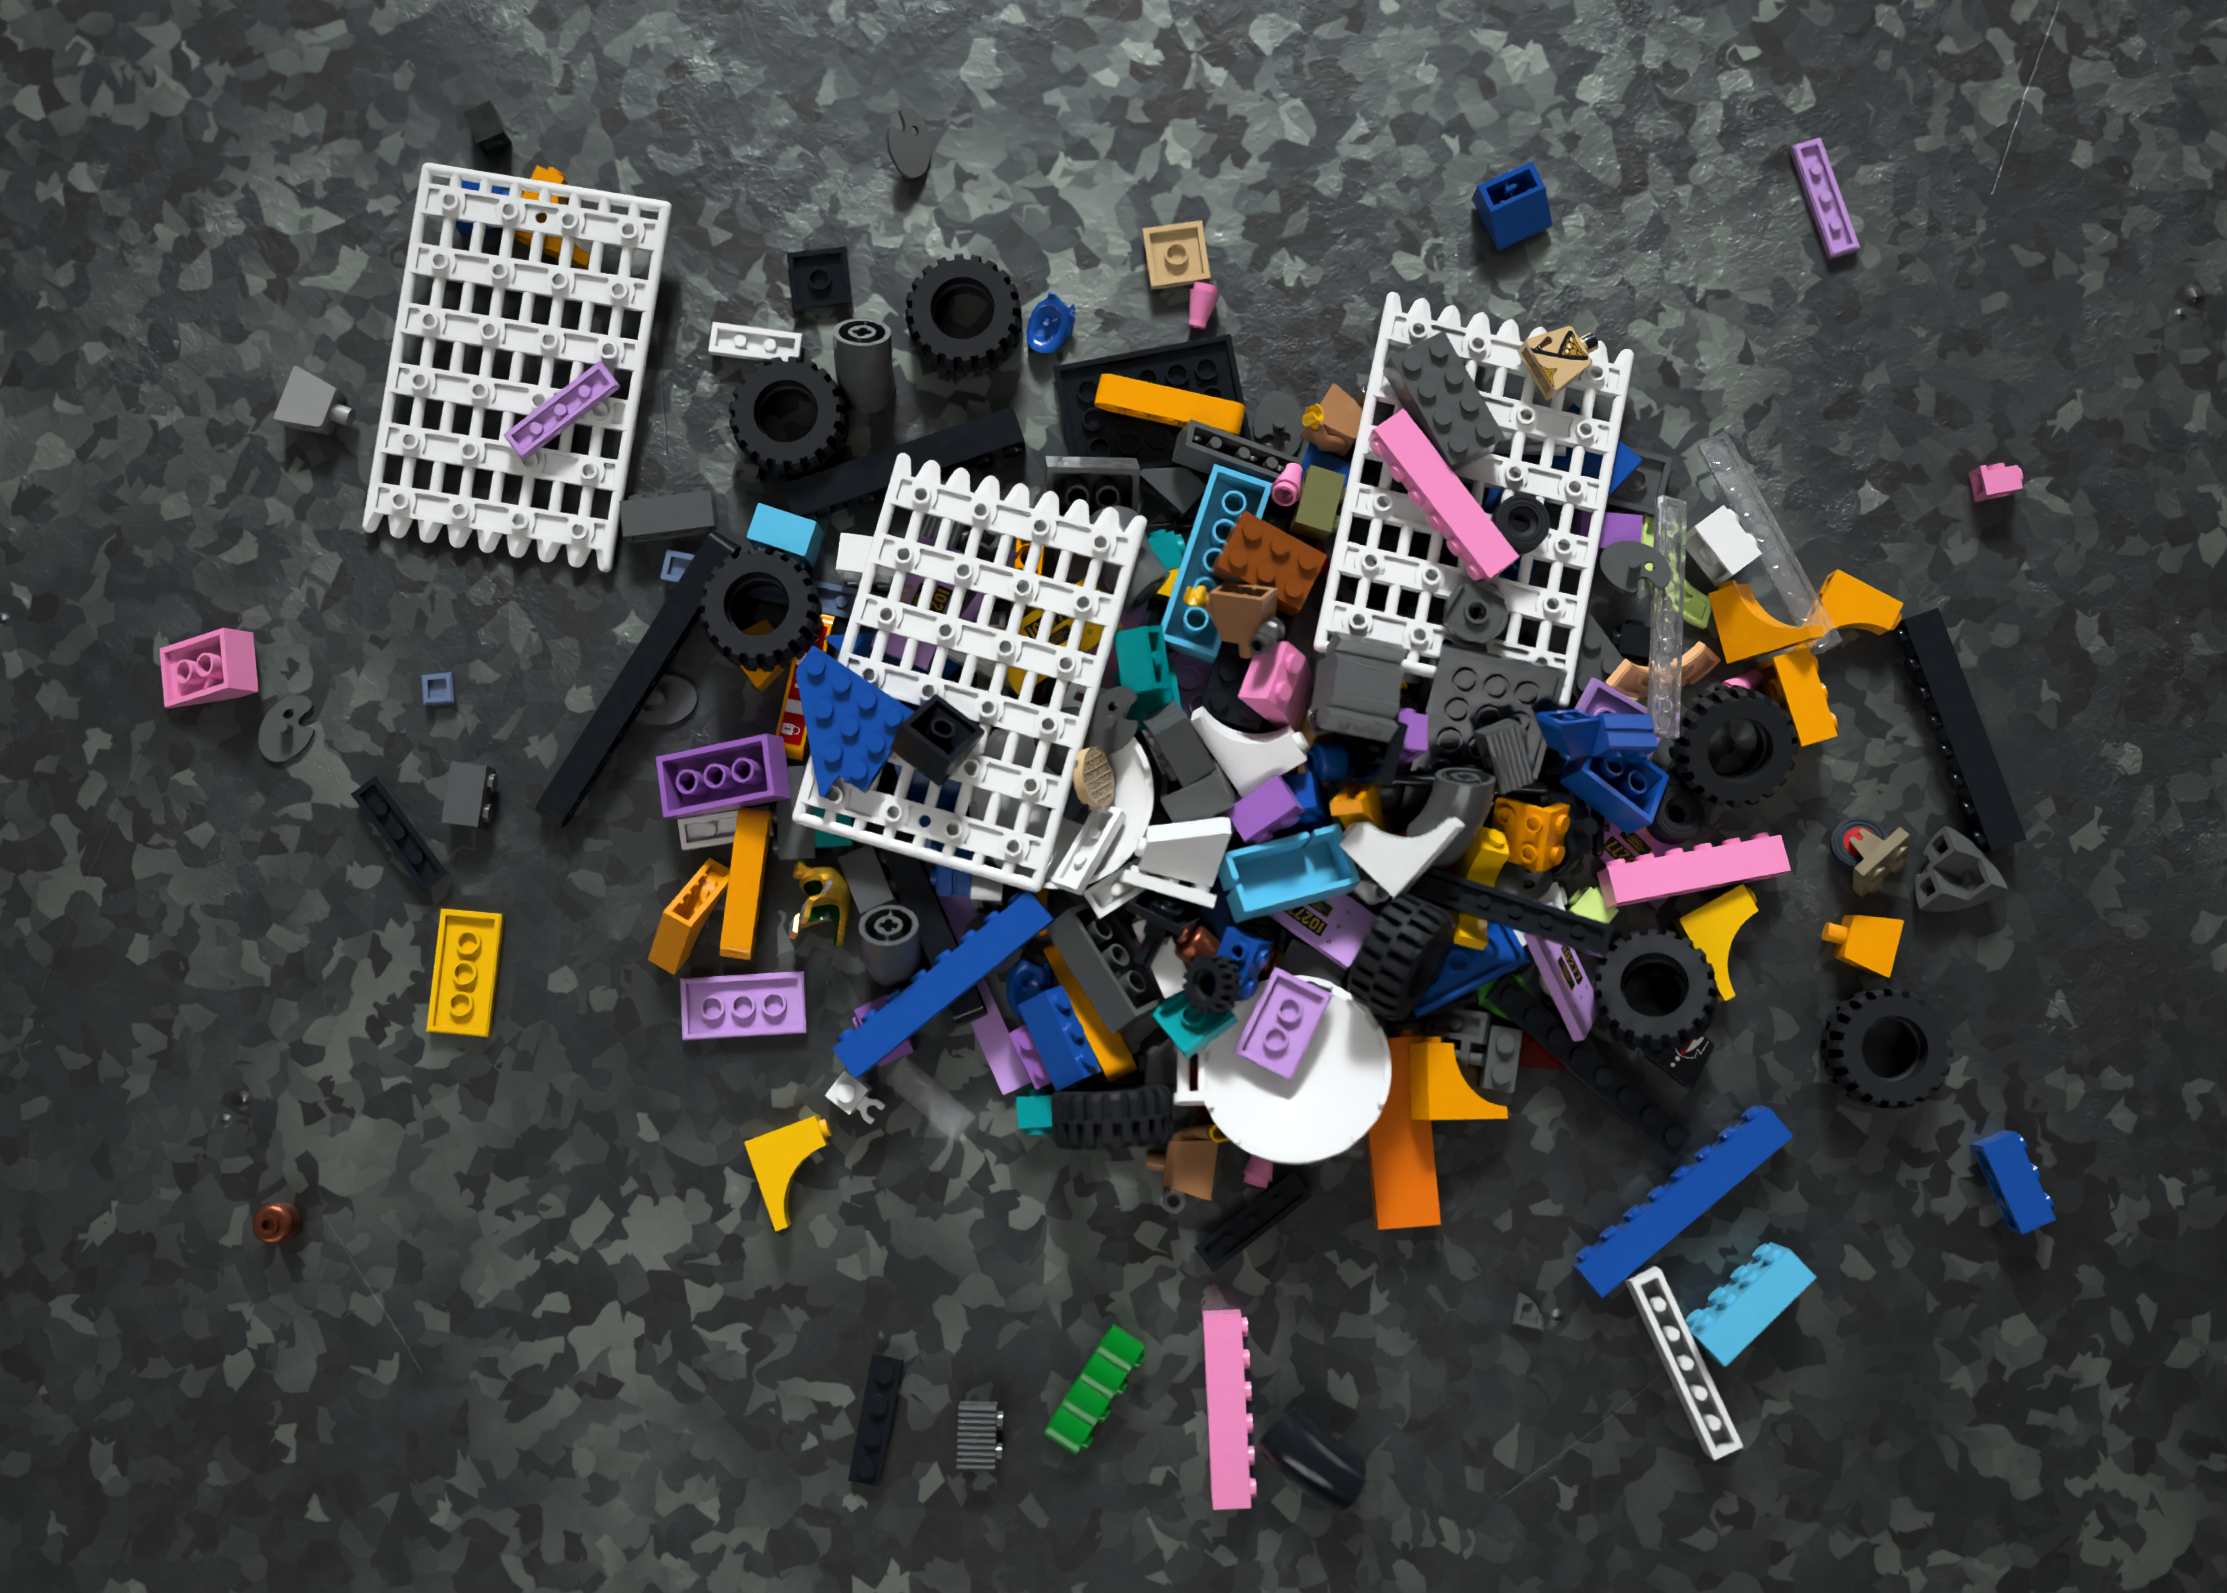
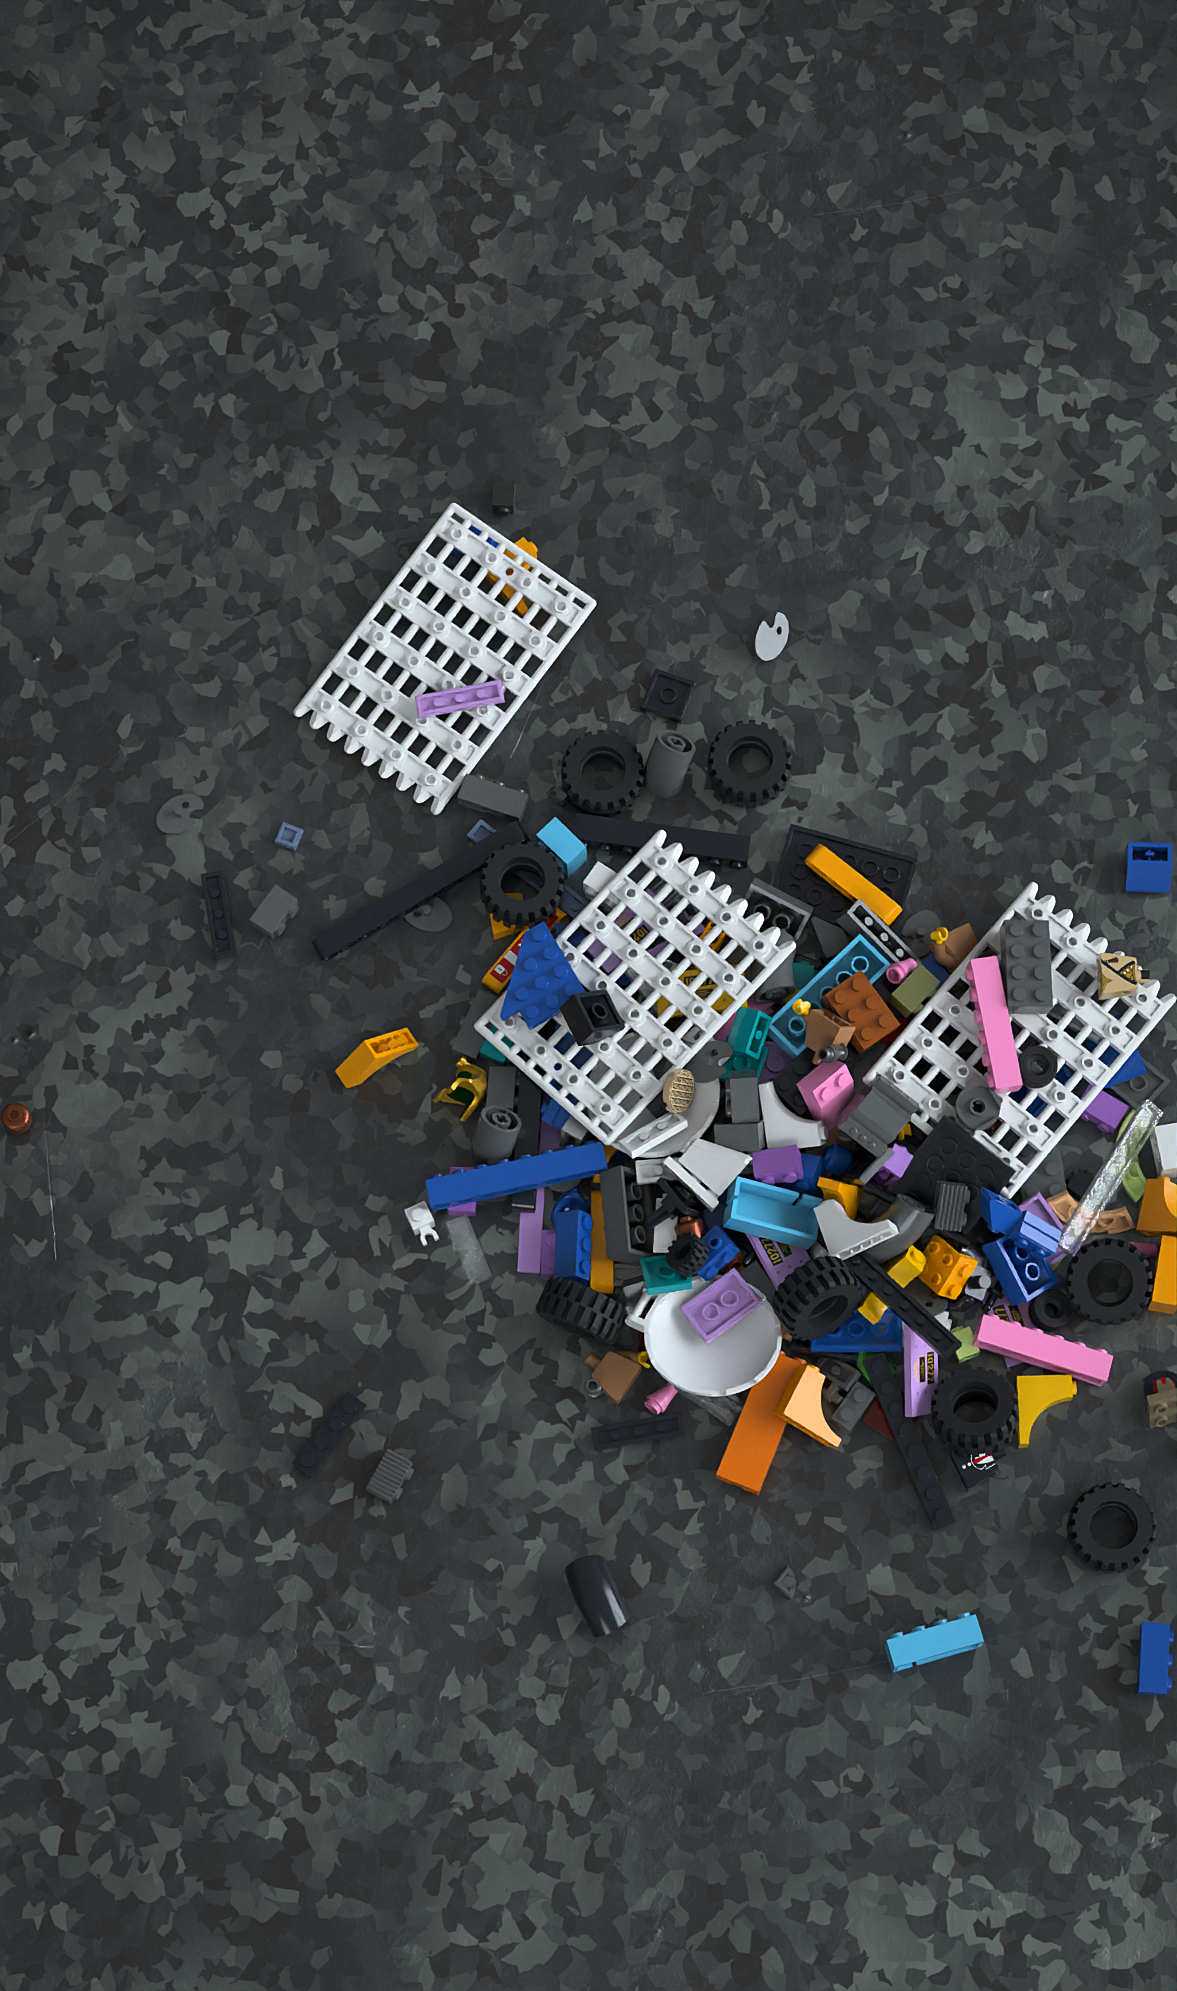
camera: 30 degrees right, 10 degrees down
bright pink slope [160,628,259,708] -> none
light grey torso [273,365,355,435] -> none
yellow tile [426,908,505,1037] -> none
medium lavender brick [656,734,791,820] -> none
white plate [678,805,775,851] -> none
lavender tile [680,971,808,1040] -> none
white plate [708,322,804,363] -> none
light orange beam [720,807,772,960] -> none
yellow arch [744,1114,832,1232] -> none
teal brick [1016,1088,1053,1135] -> none
blue hat [1026,292,1075,353] -> none
green brick [1043,1323,1146,1455] -> none
tan plate [1142,220,1211,290] -> none
bright pink cone [1188,282,1219,329] -> none
bright pink brick [1202,1309,1257,1510] -> none
blue brick [1571,1105,1794,1298] -> none
dark grey piece [1600,541,1671,594] -> none
white brick [1624,1264,1743,1460] -> none
light orange torso [1822,915,1904,978] -> none

